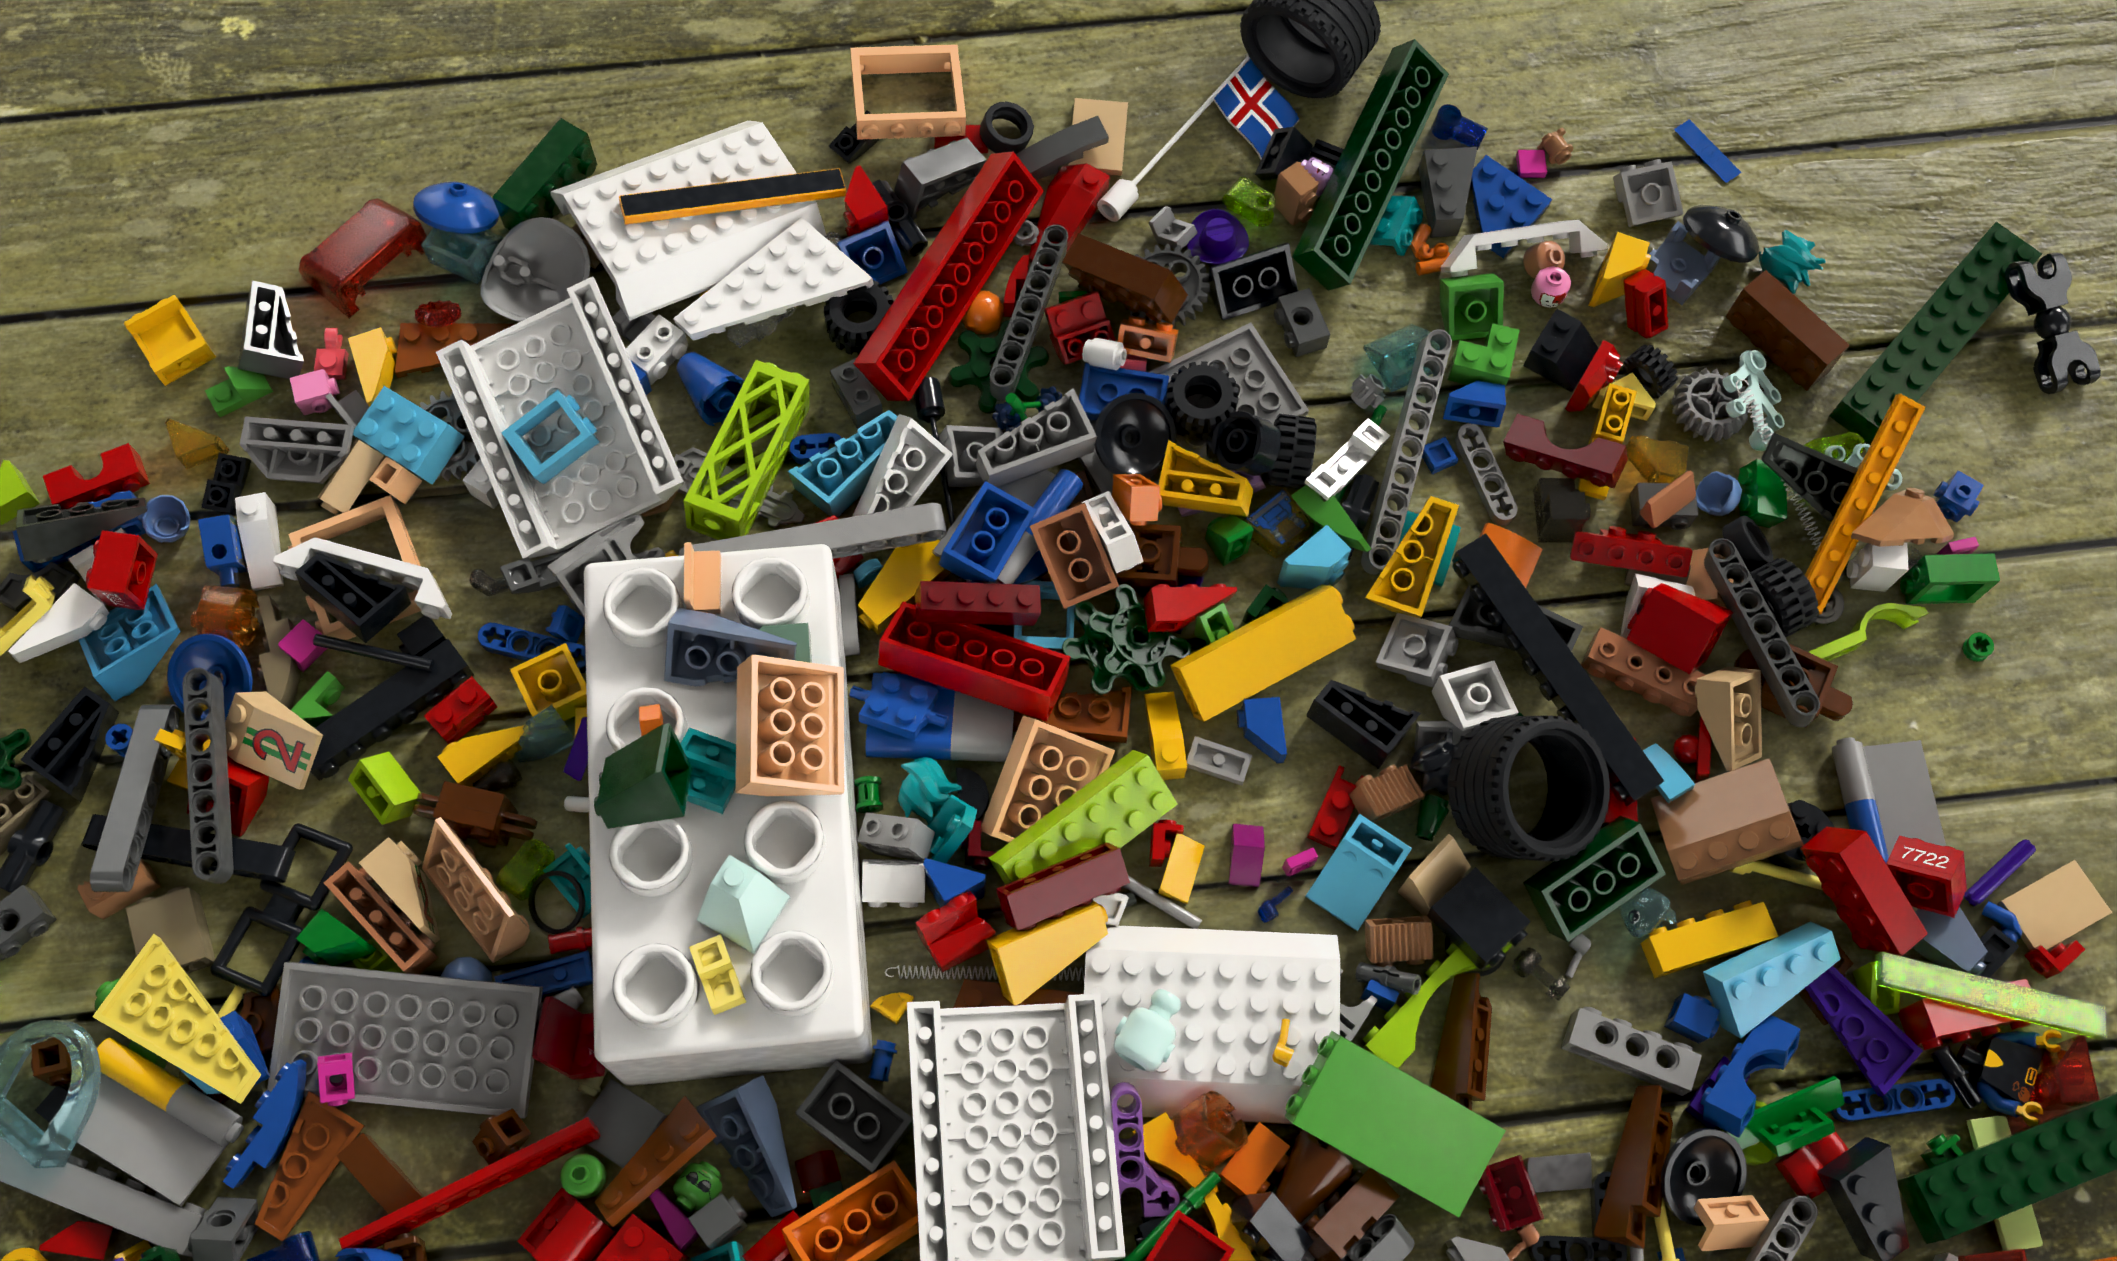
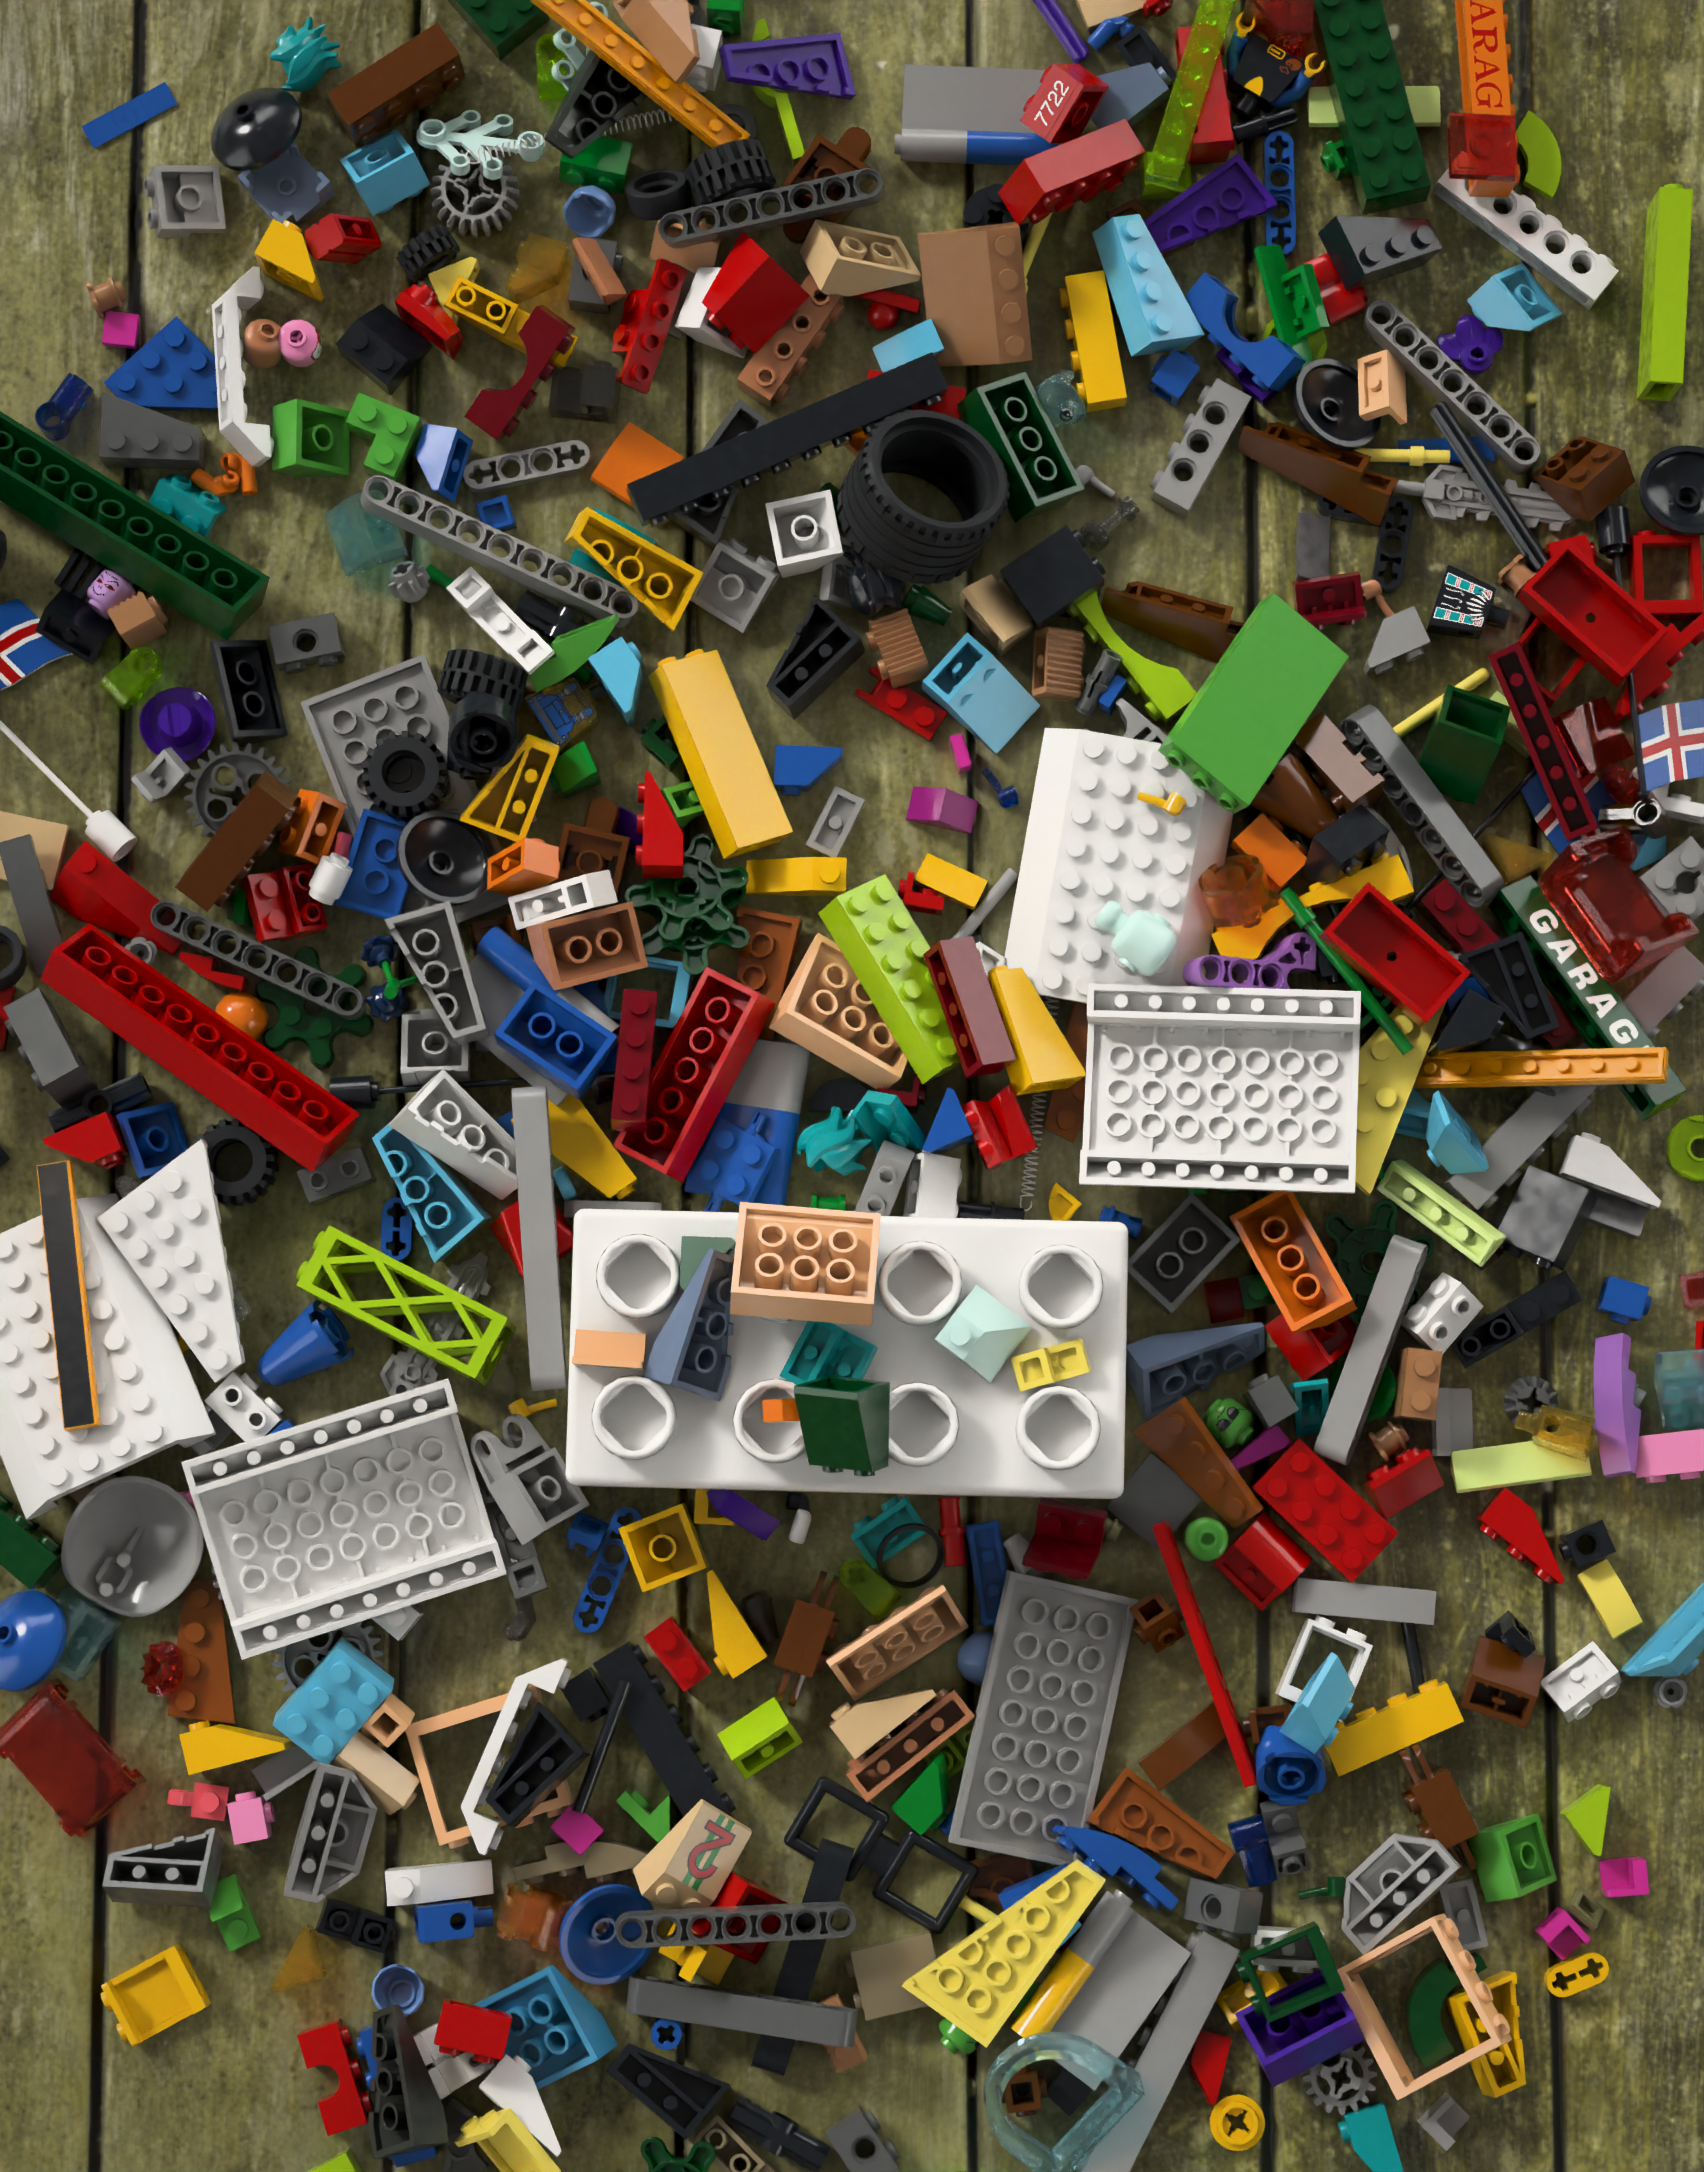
camera: 80 degrees left, 15 degrees up
dark pink brick [317,1052,355,1106] -> none
medium azure window [501,390,600,484] -> none
clear light blue slope [514,705,575,763] -> none
none -> medium azure slope [339,128,431,216]
none -> dark purple wing [718,33,856,100]
none -> black axle [957,1201,1025,1220]

